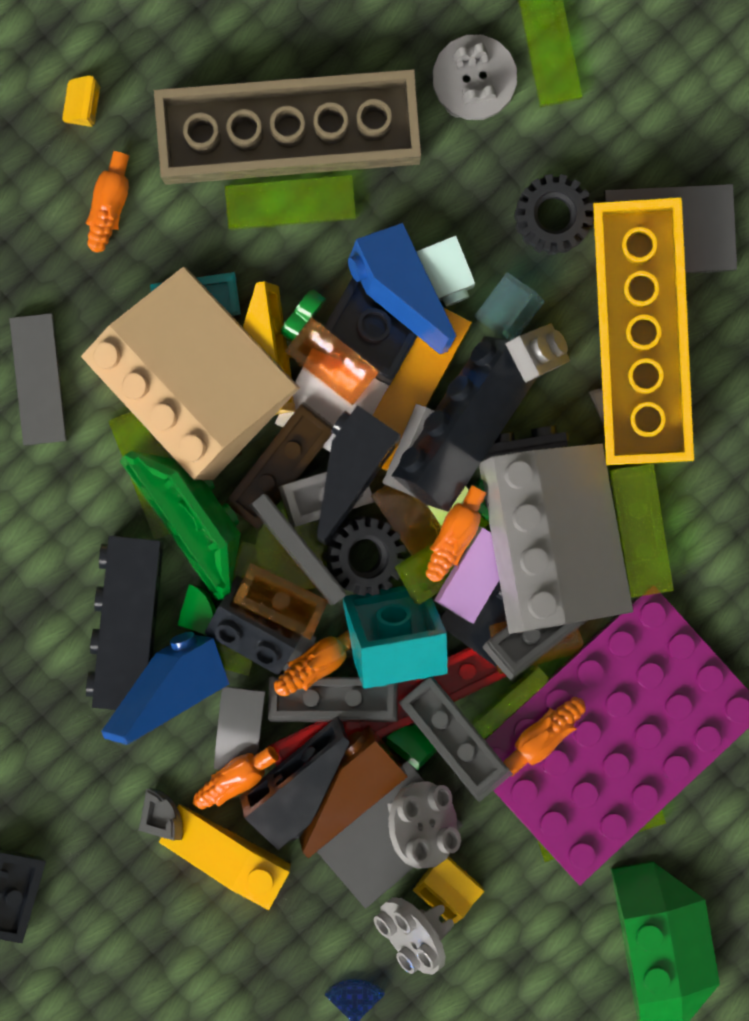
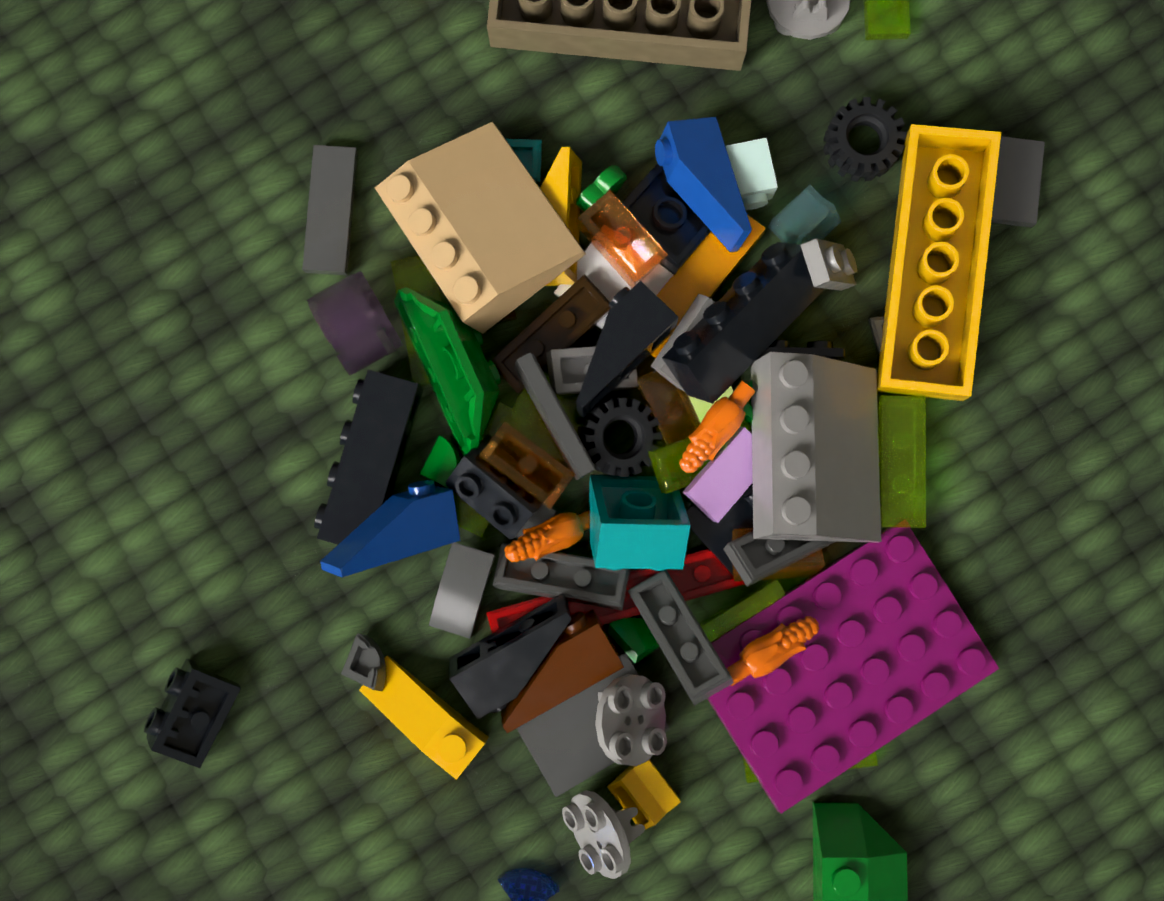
camera: 15 degrees right, 5 degrees down
orange piece [85,151,130,252] -> none
orange piece [193,746,279,810] -> none
clear neon green tile [225,175,356,230] -> none
none -> clear purple brick [307,271,403,376]

